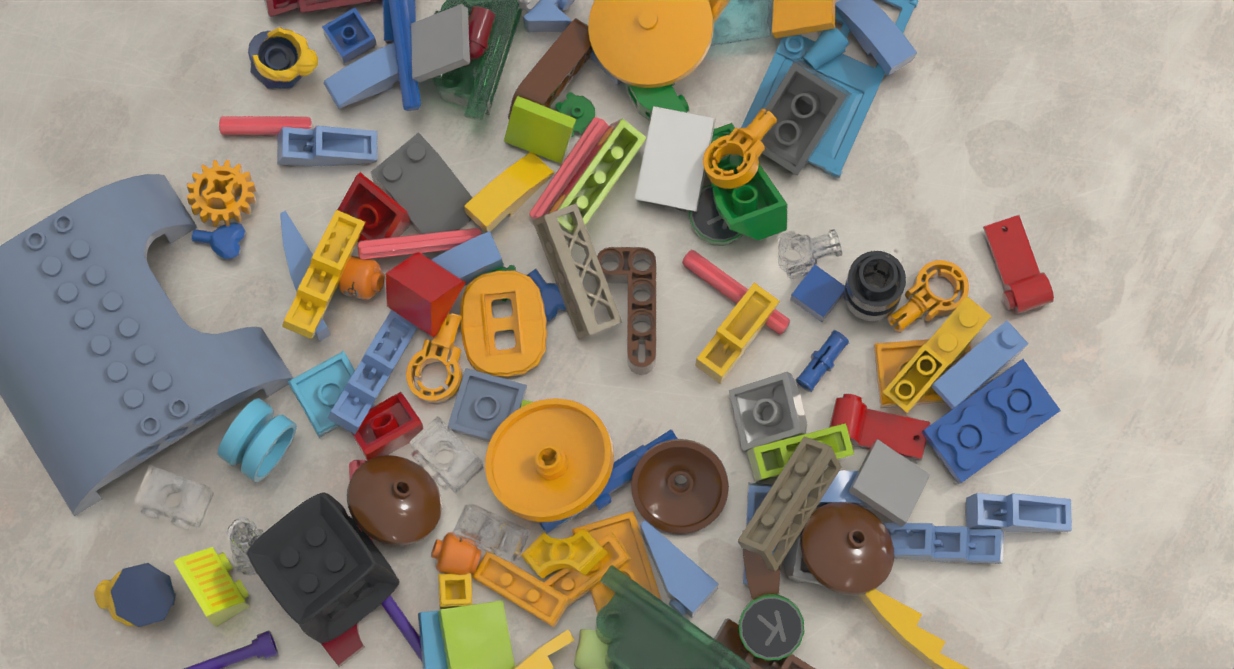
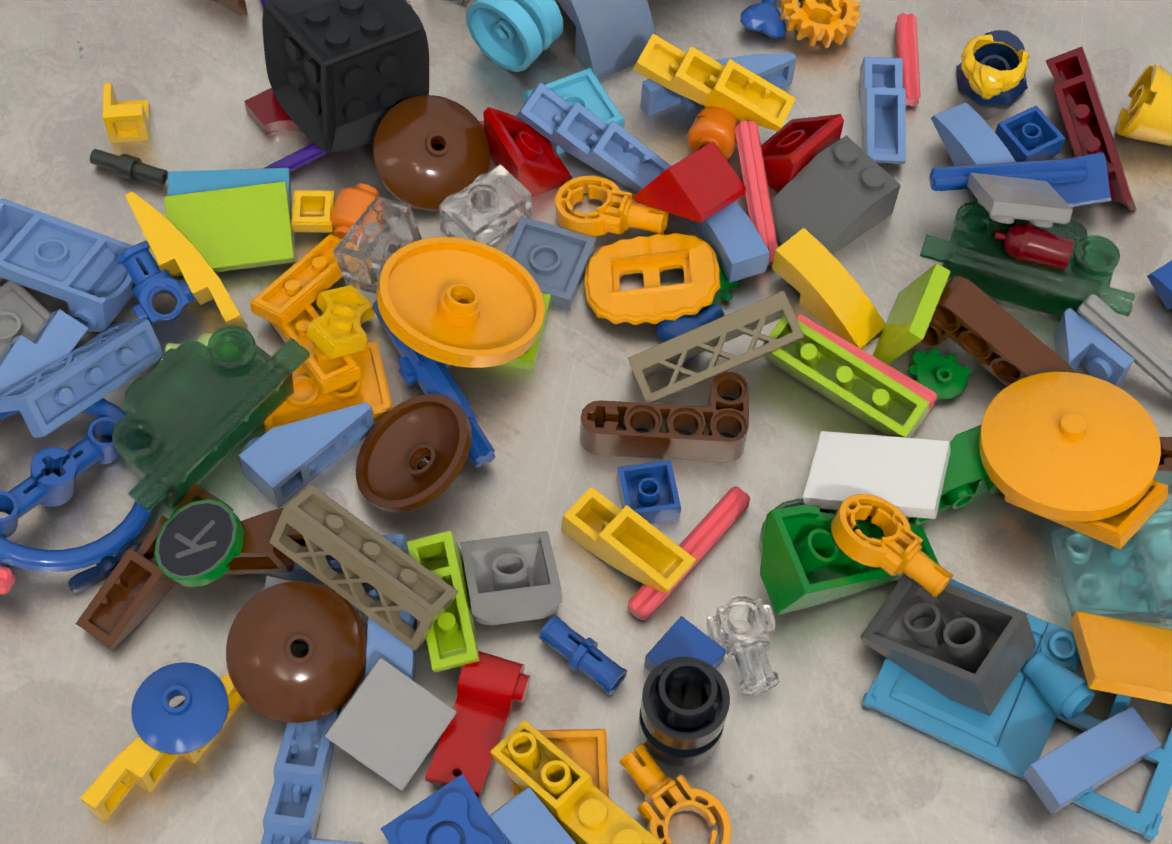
camera: 90 degrees right, 15 degrees down
none -> blue dish [131,662,229,755]
none -> blue piece [616,460,681,524]

